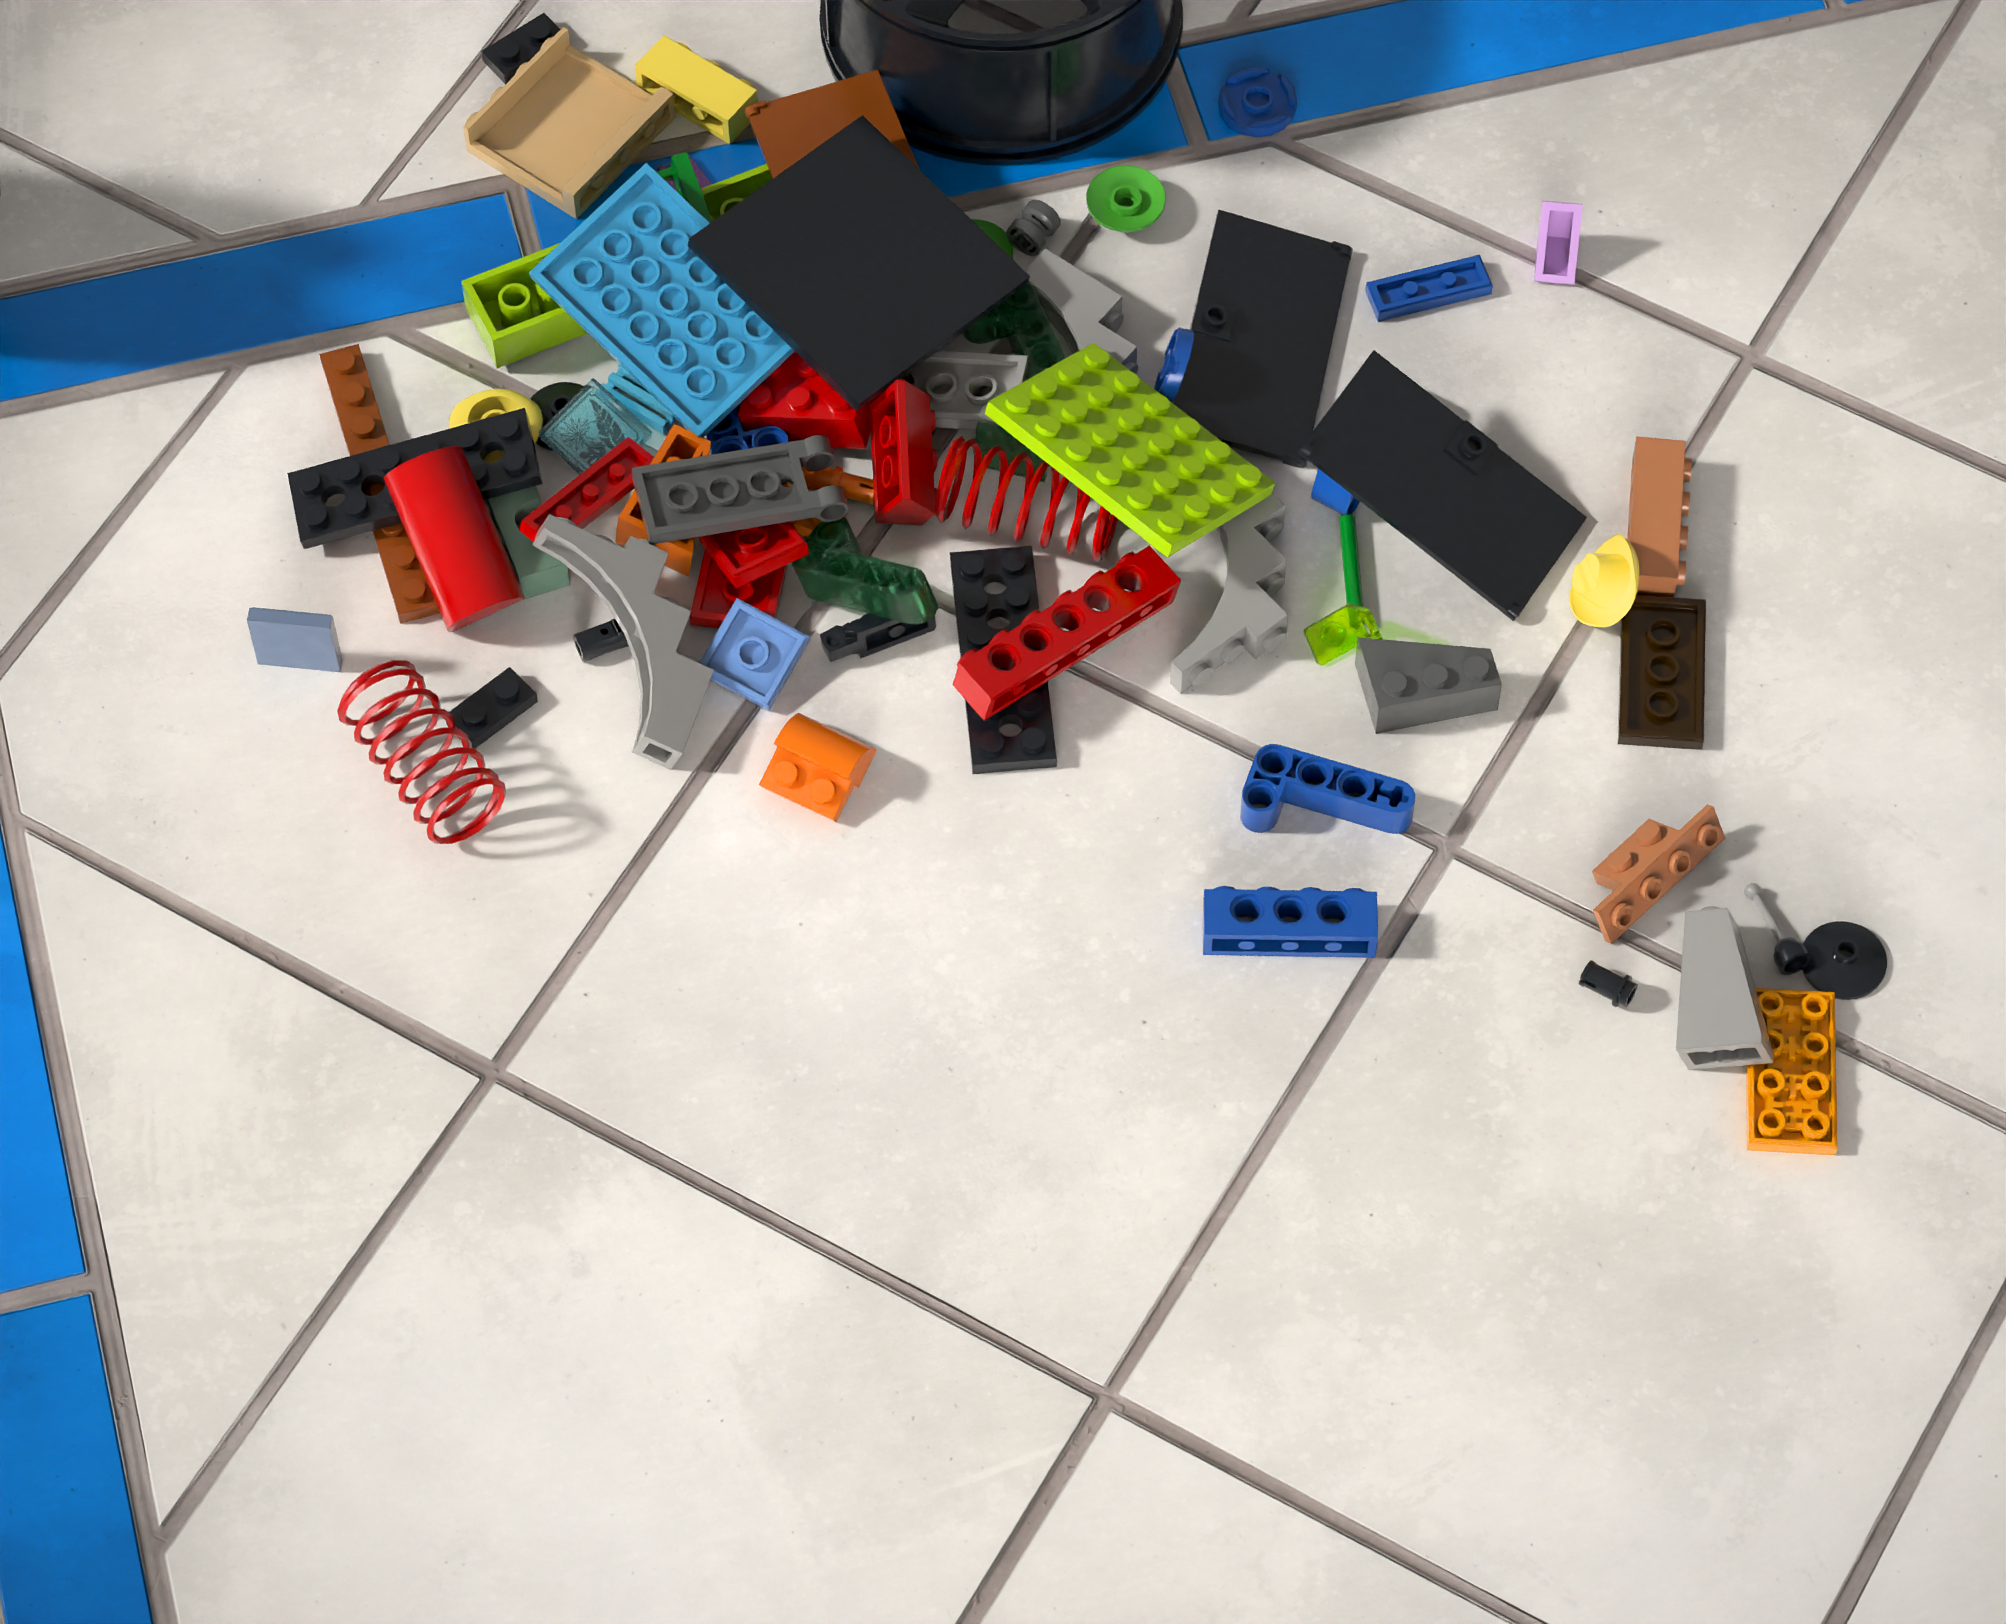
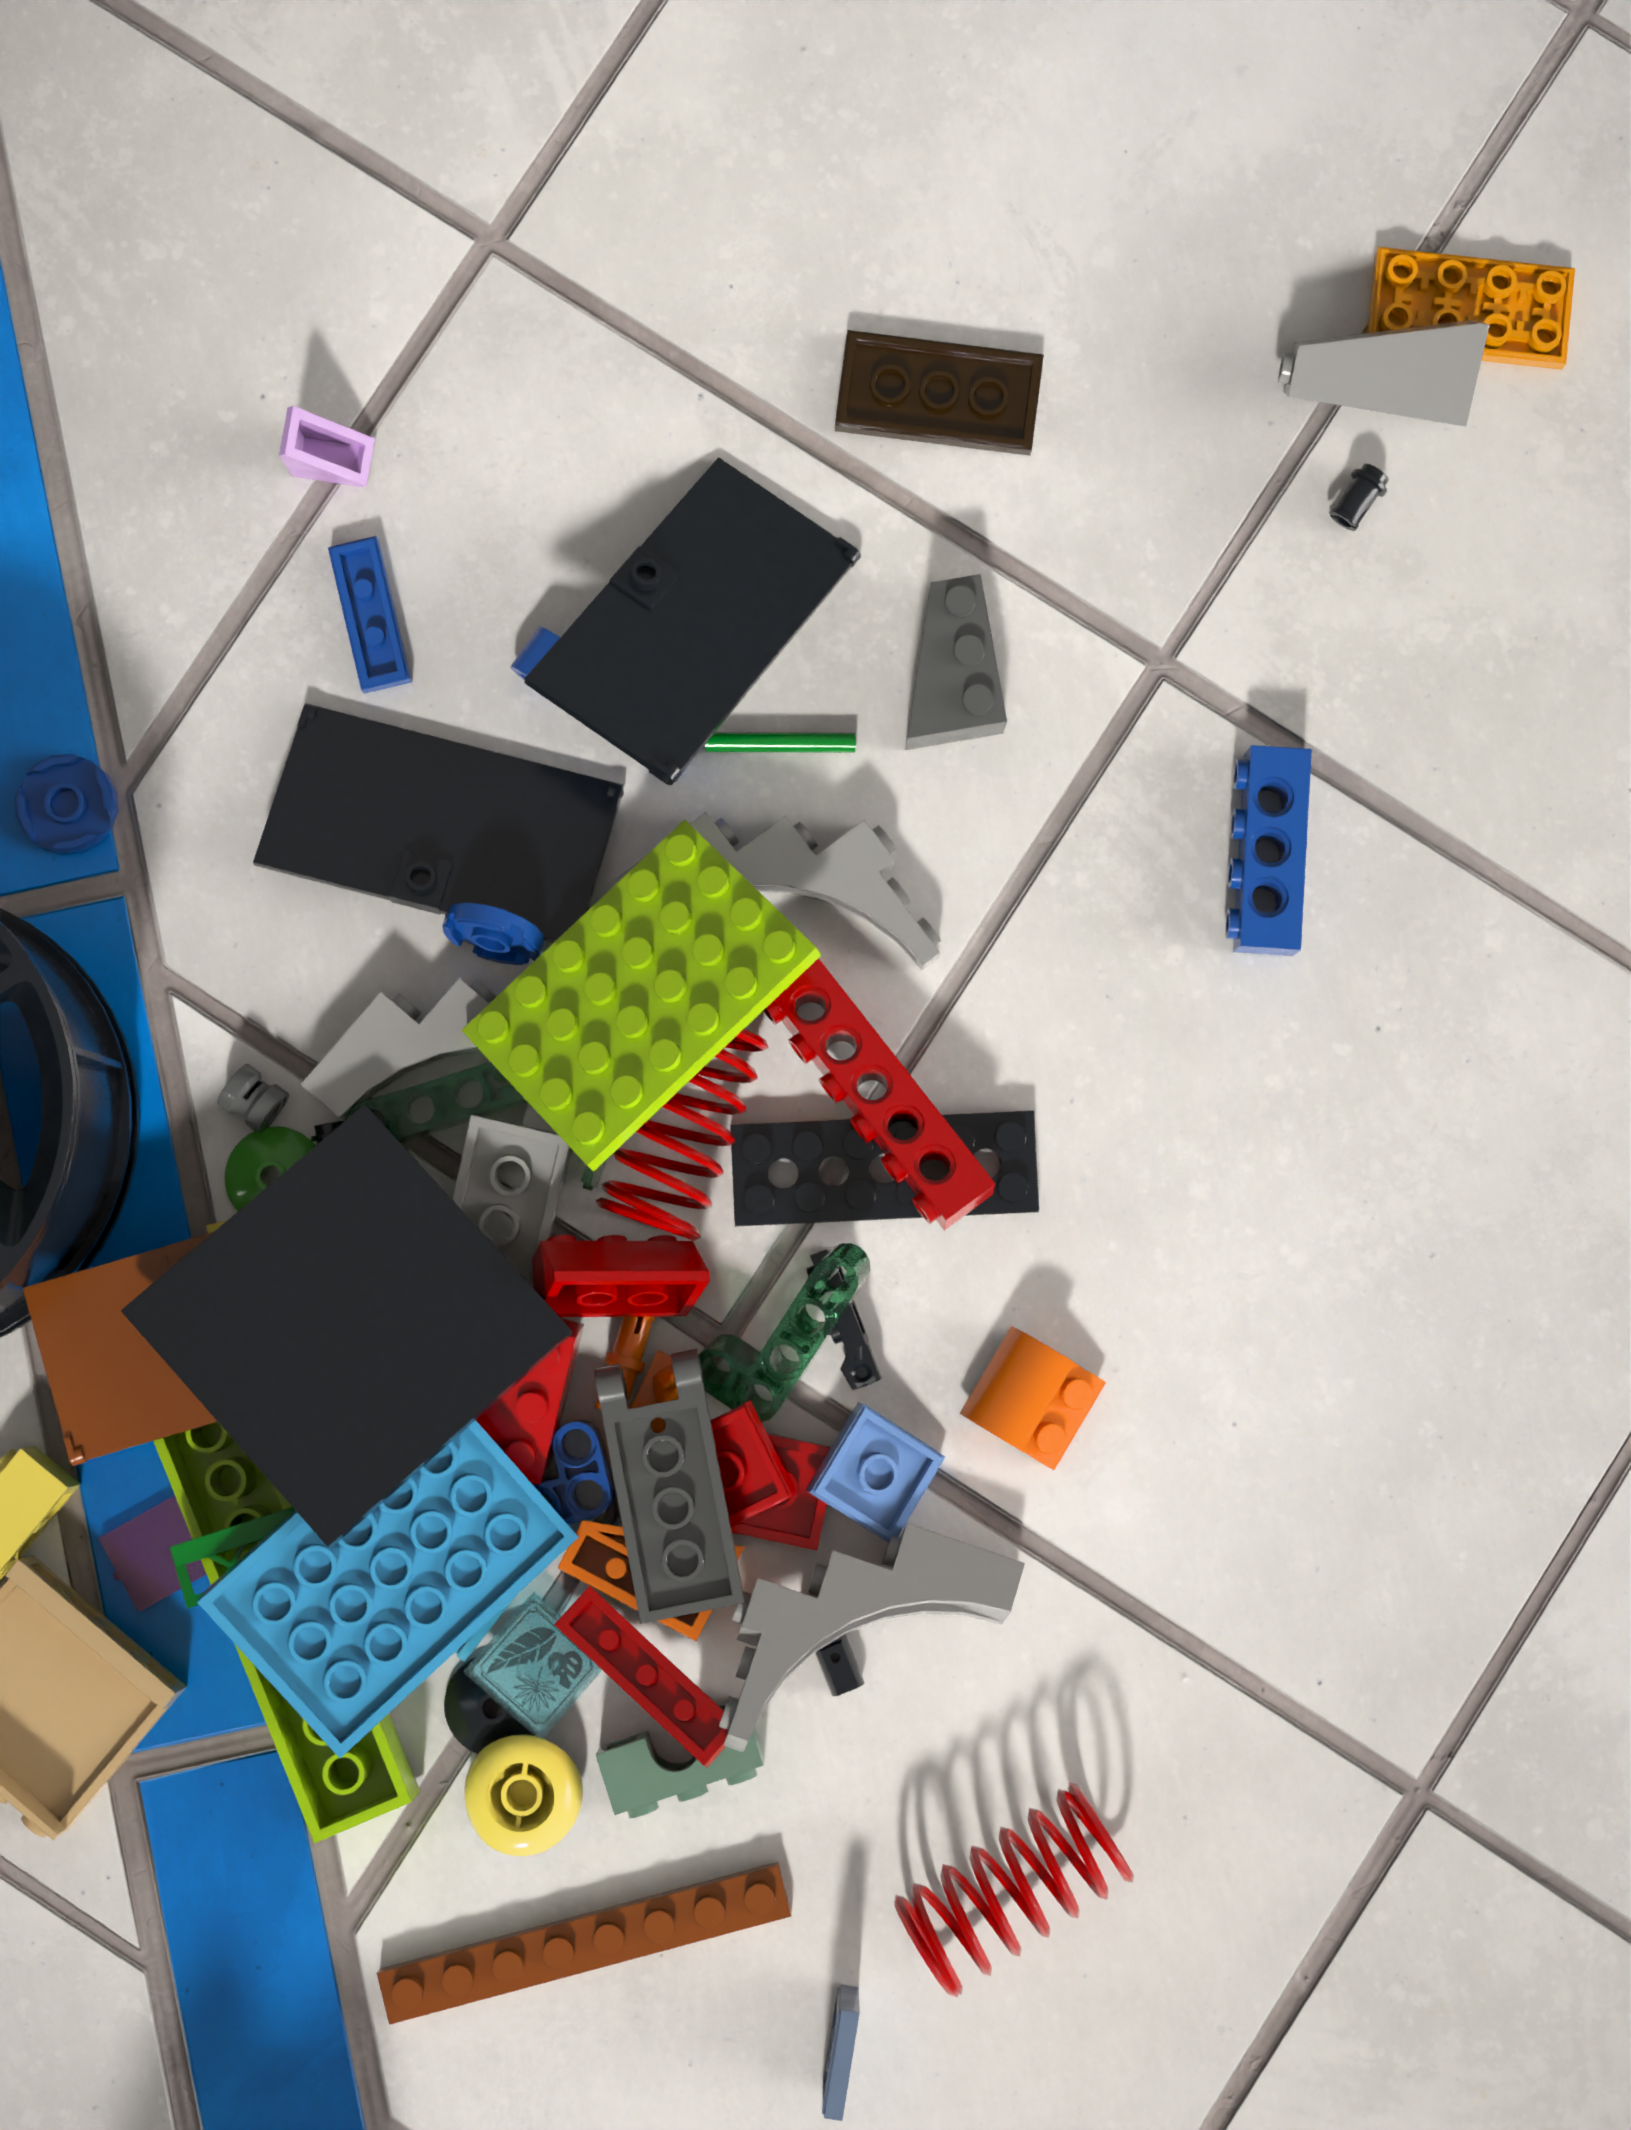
camera: 85 degrees left, 25 degrees up
black plate [287,408,543,549] -> none
red brick [384,446,525,632] -> none
black plate [446,667,538,749] -> none
bright green dish [1086,165,1166,232] -> none
blue beam [1240,744,1415,834] -> none
clear neon green bracket [1303,603,1382,666] -> none
light yellow hat [1569,534,1640,627] -> none
nougat bracket [1592,804,1725,944] -> none
nougat brick [1627,436,1692,597] -> none
black hinge [1744,883,1812,975] -> none
black dish [1802,921,1887,1000] -> none

